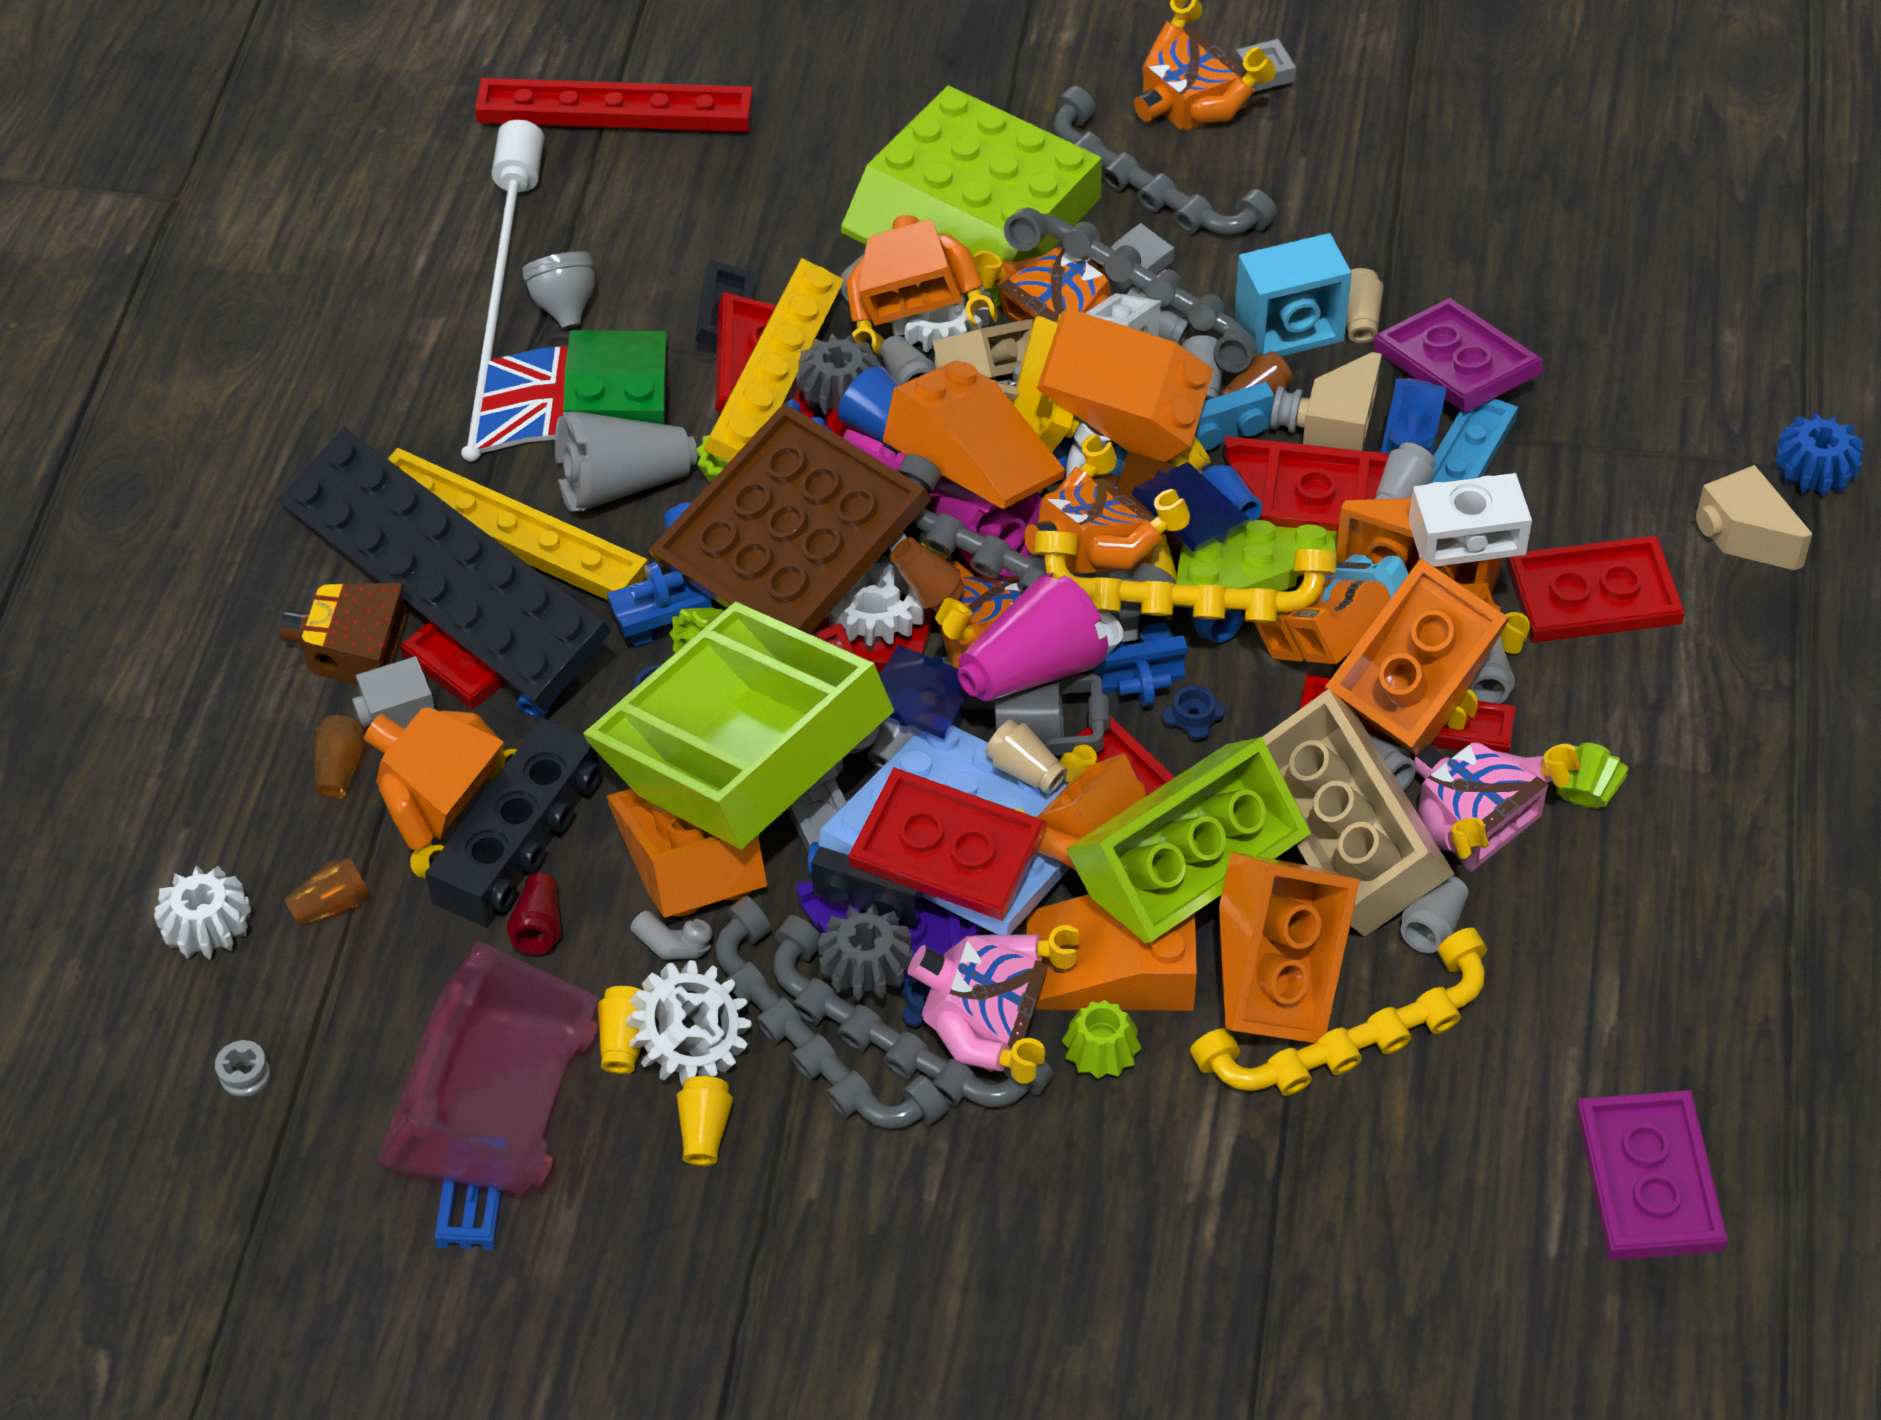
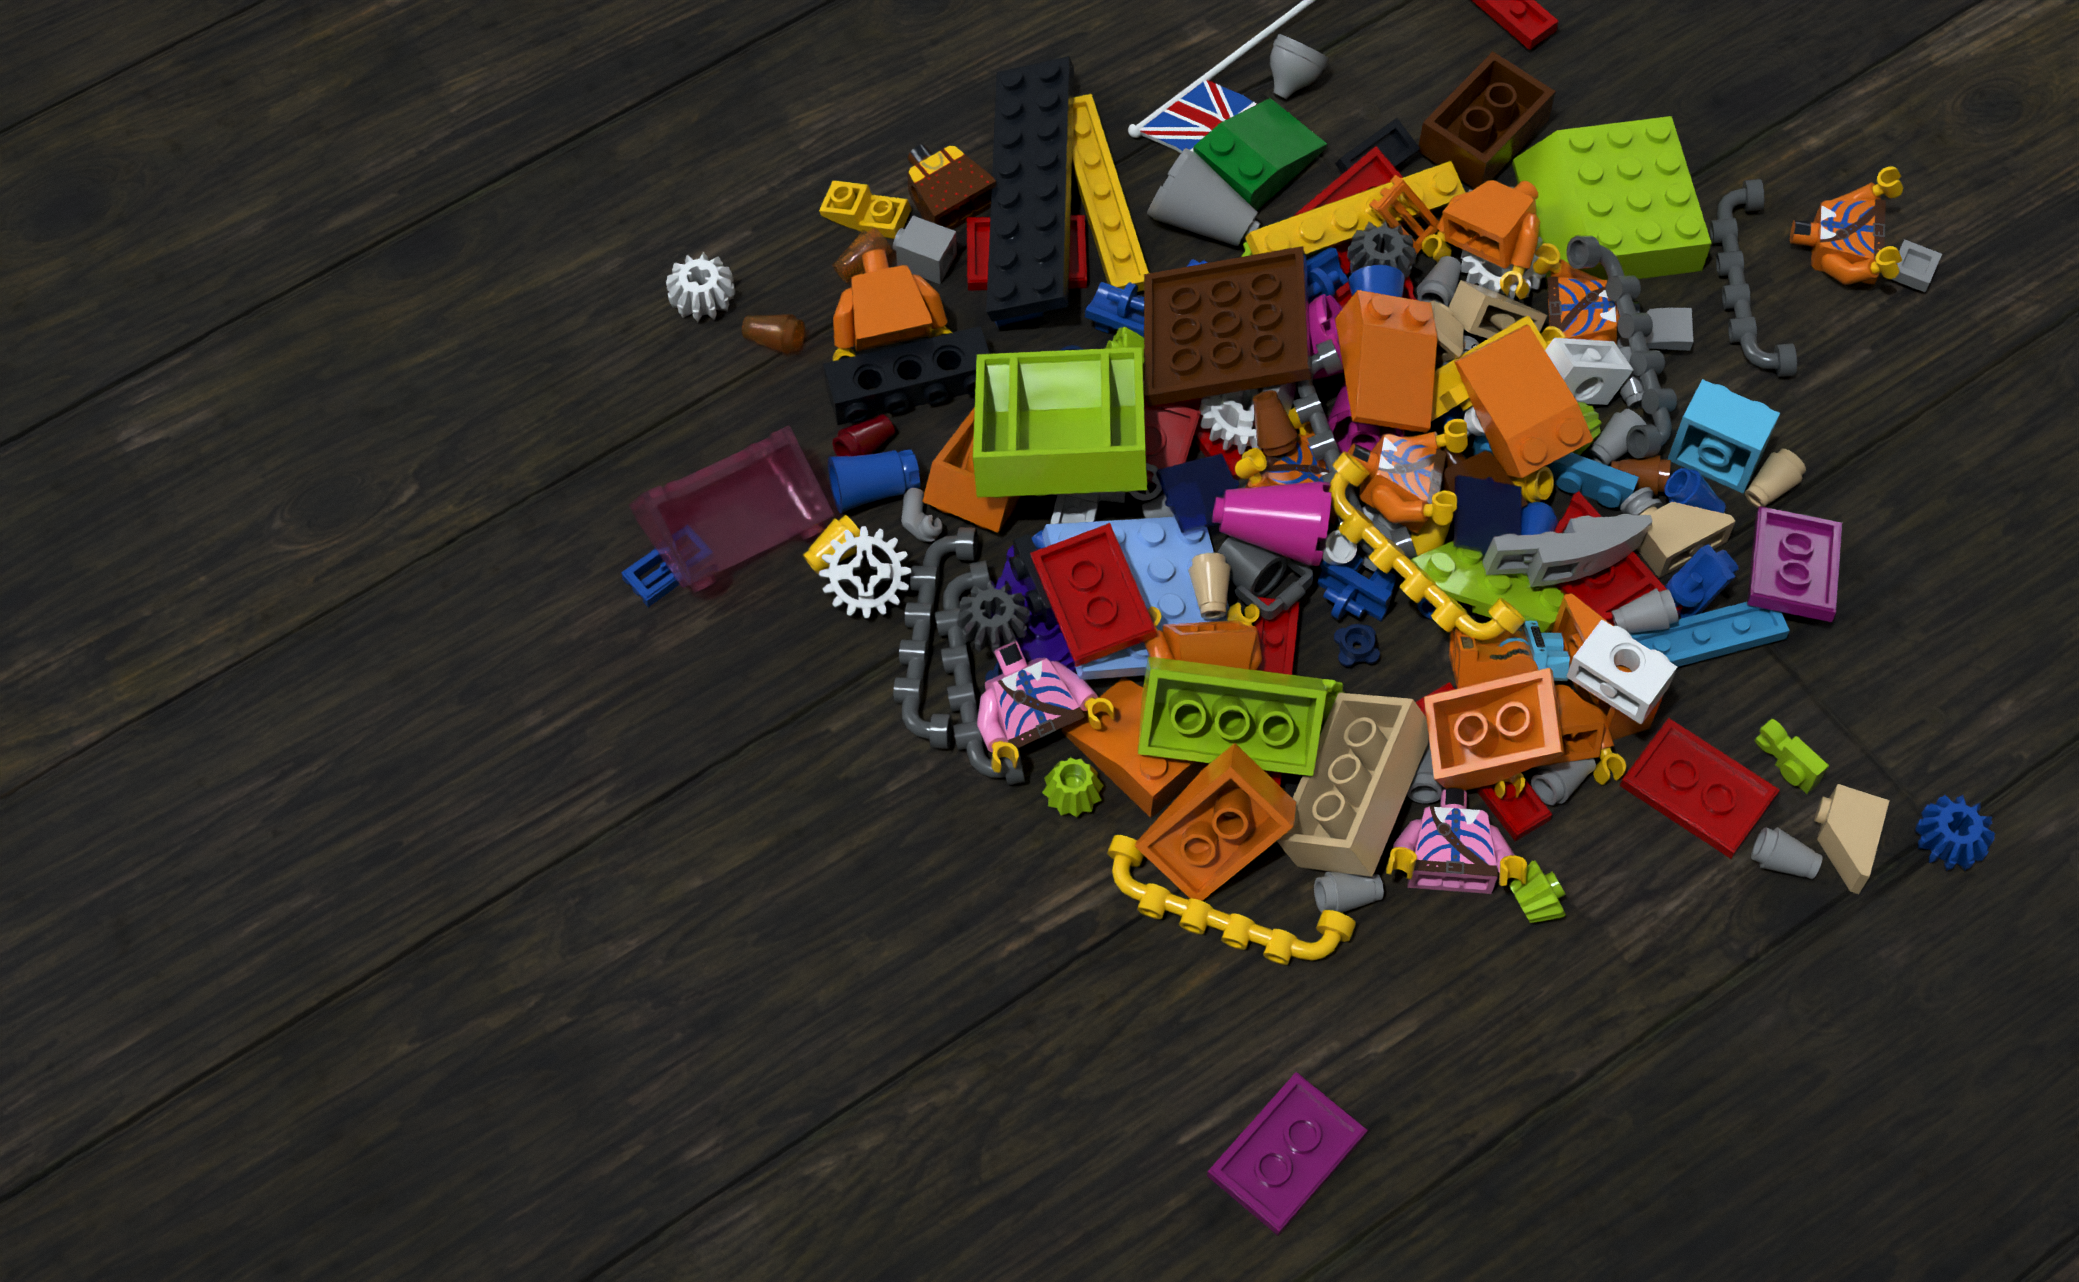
camera: 45 degrees right, 10 degrees up
light grey bush [215,1040,271,1097] -> none
yellow cone [676,1076,733,1166] -> none
none -> yellow slope [819,181,912,239]
none -> blue plant [828,449,921,514]
none -> orange tile [1369,175,1439,255]
none -> reddish brown brick [1418,51,1556,189]
none -> light grey slope [1483,514,1653,587]
none -> blue cone [1664,468,1726,513]
none -> light grey cone [1751,827,1823,880]
none -> lime plate [1754,719,1829,794]

